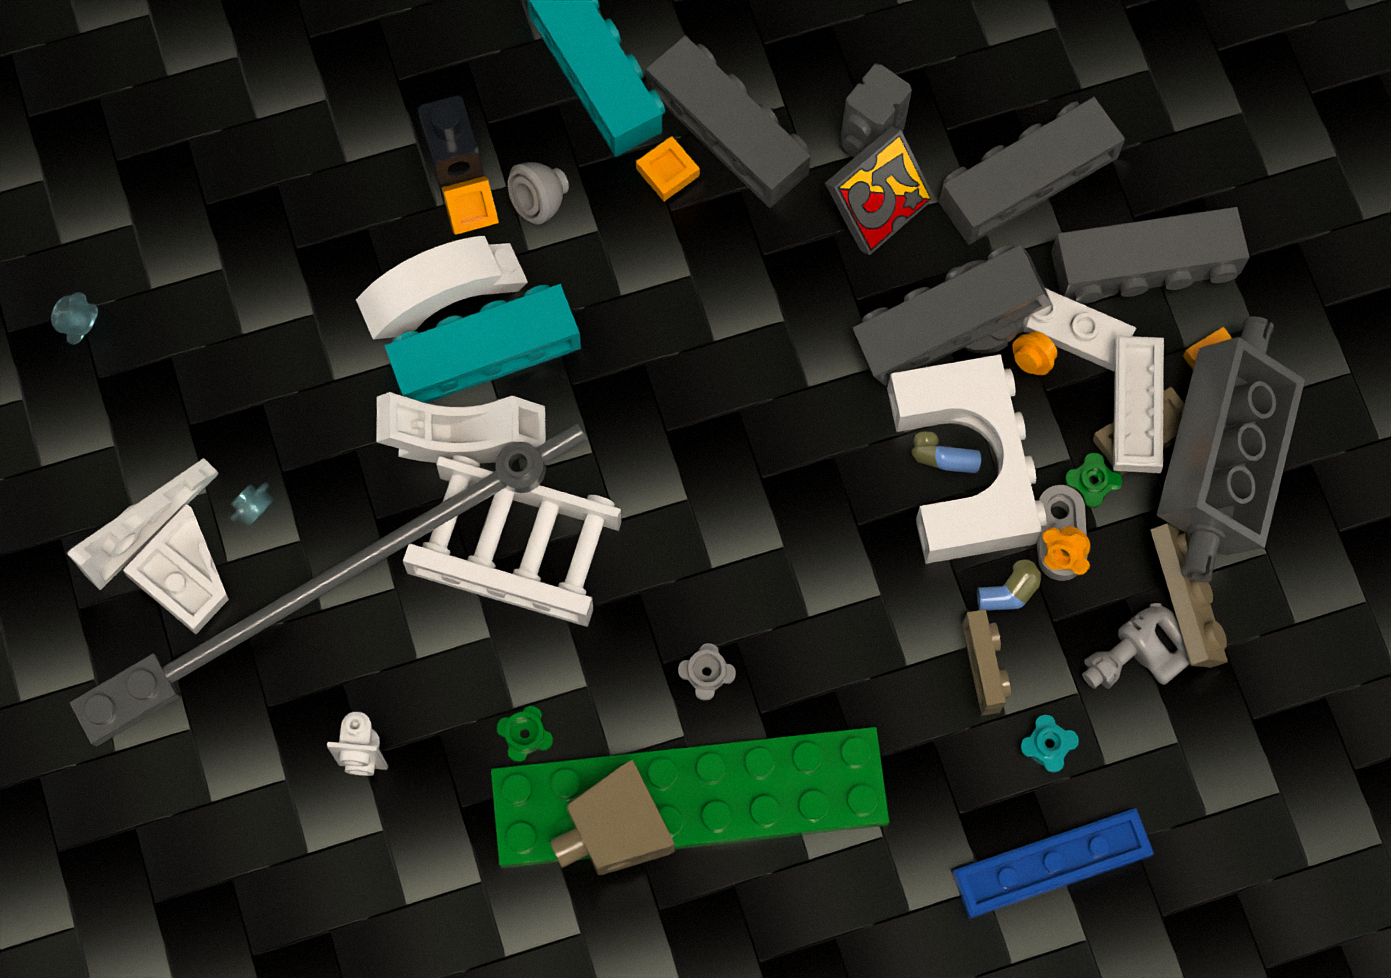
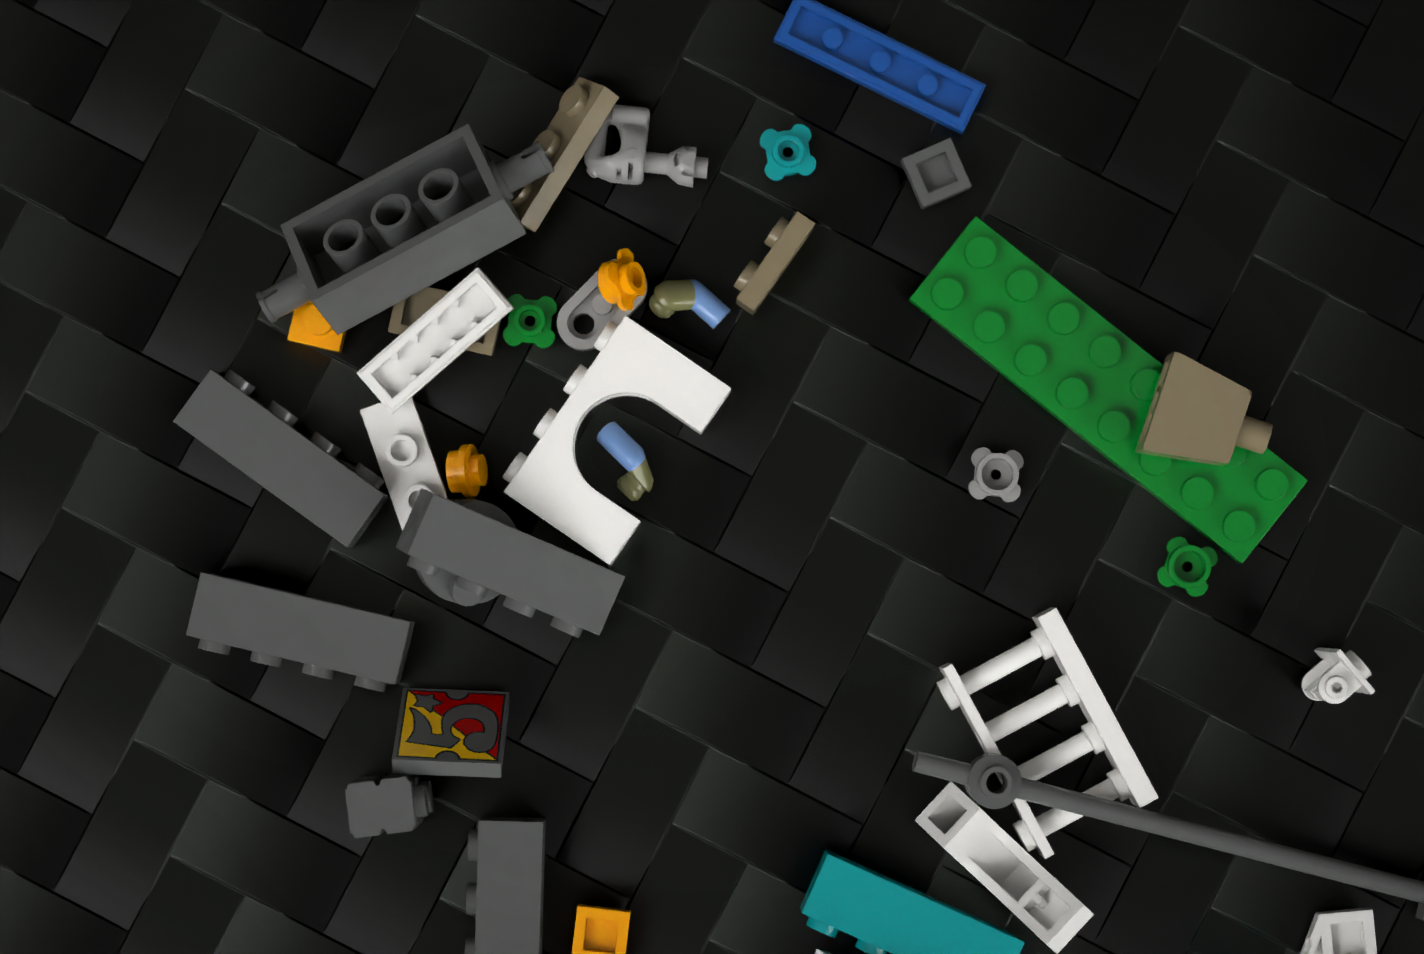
camera: 140 degrees left, 15 degrees up
none -> dark grey plate [901,138,972,209]

